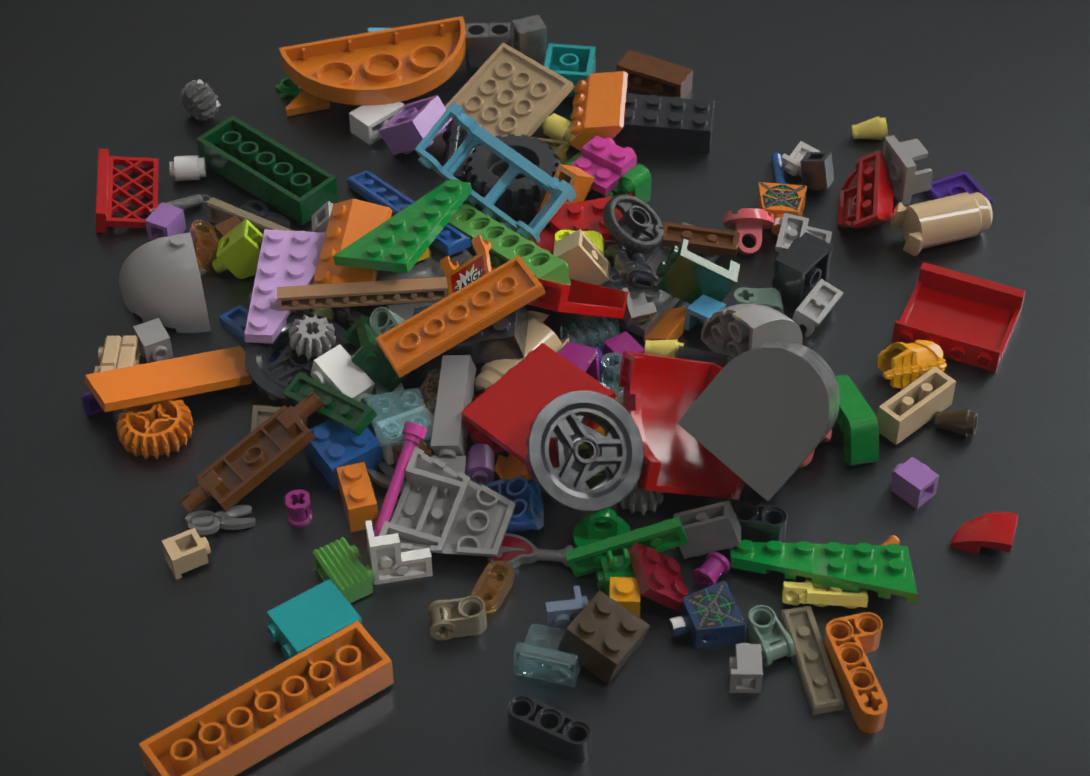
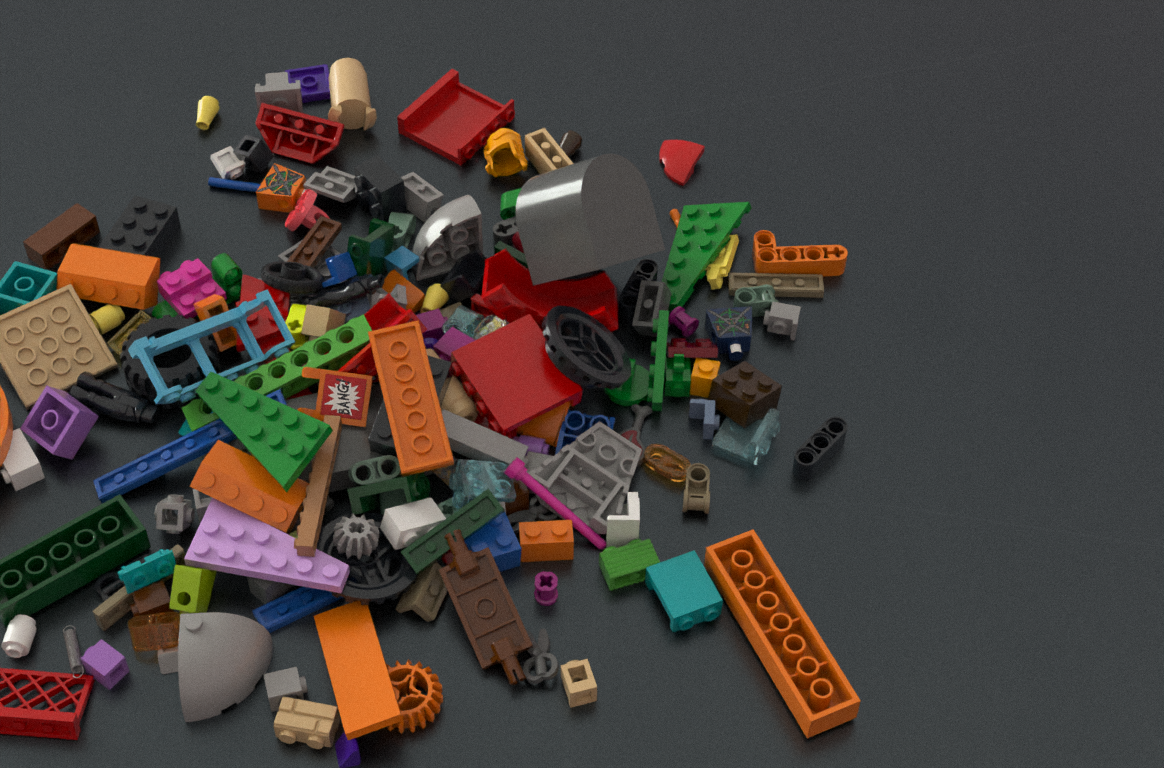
camera: 80 degrees left, 5 degrees up
none -> teal hinge [117,549,176,594]
none -> blue panel [322,251,357,287]

